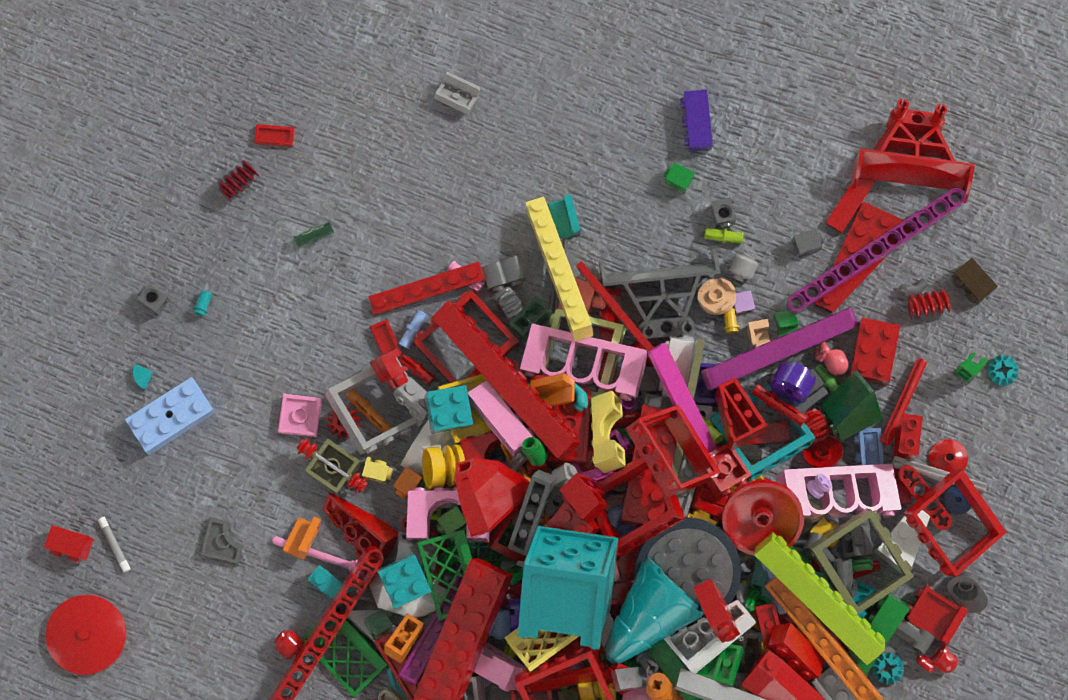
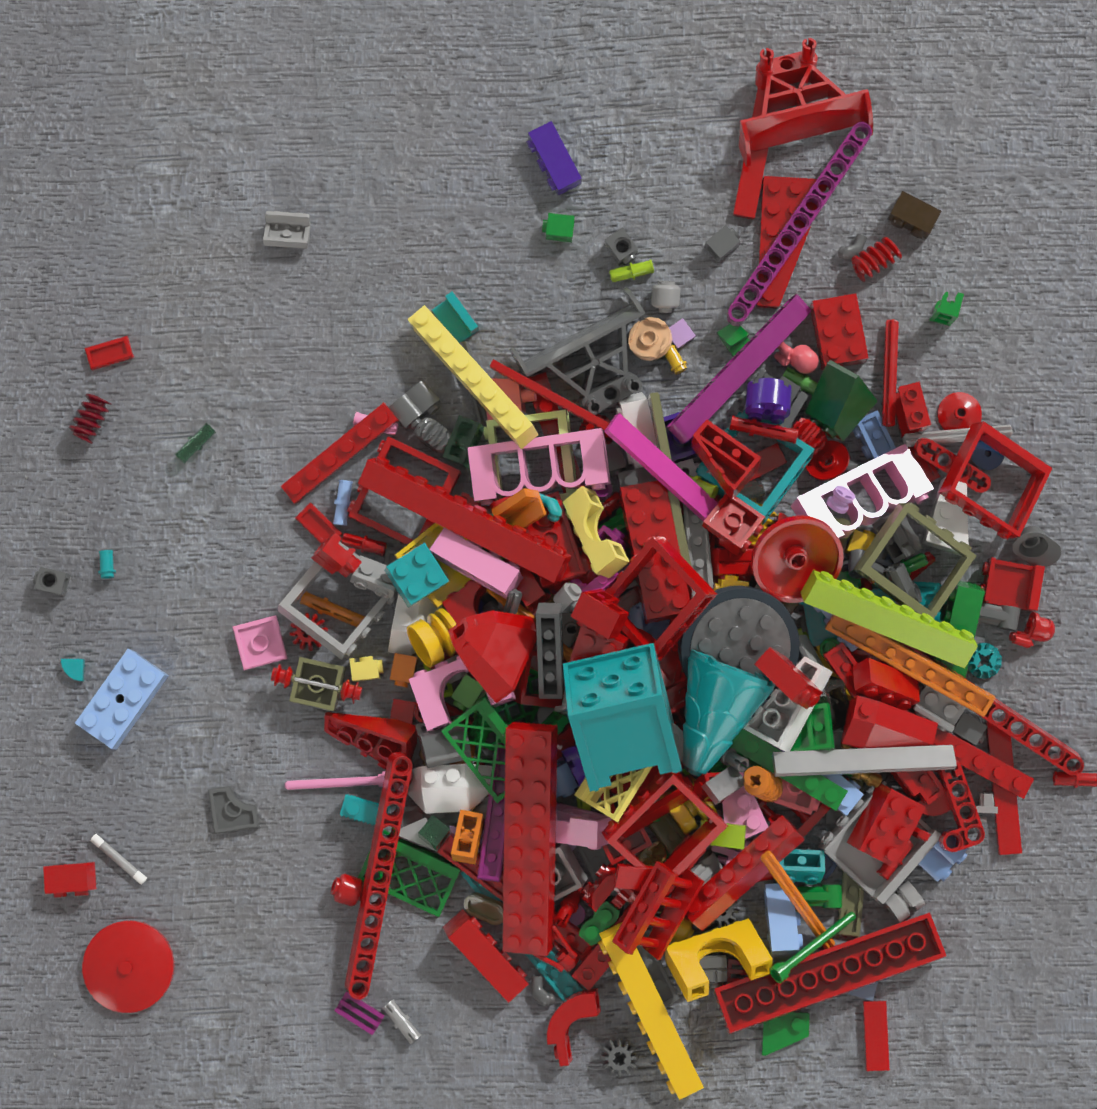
camera: 20 degrees left, 5 degrees up
orange panel [283,516,321,560] -> none
teal brick [377,554,432,609] -> none
green brick [522,437,548,466] -> none
red window [626,405,721,498] -> none
green axle [743,584,762,612] -> none
light nougat panel [747,319,770,349] -> none
teal gear [987,355,1019,386] -> none
none -> red tile [390,699,415,724]

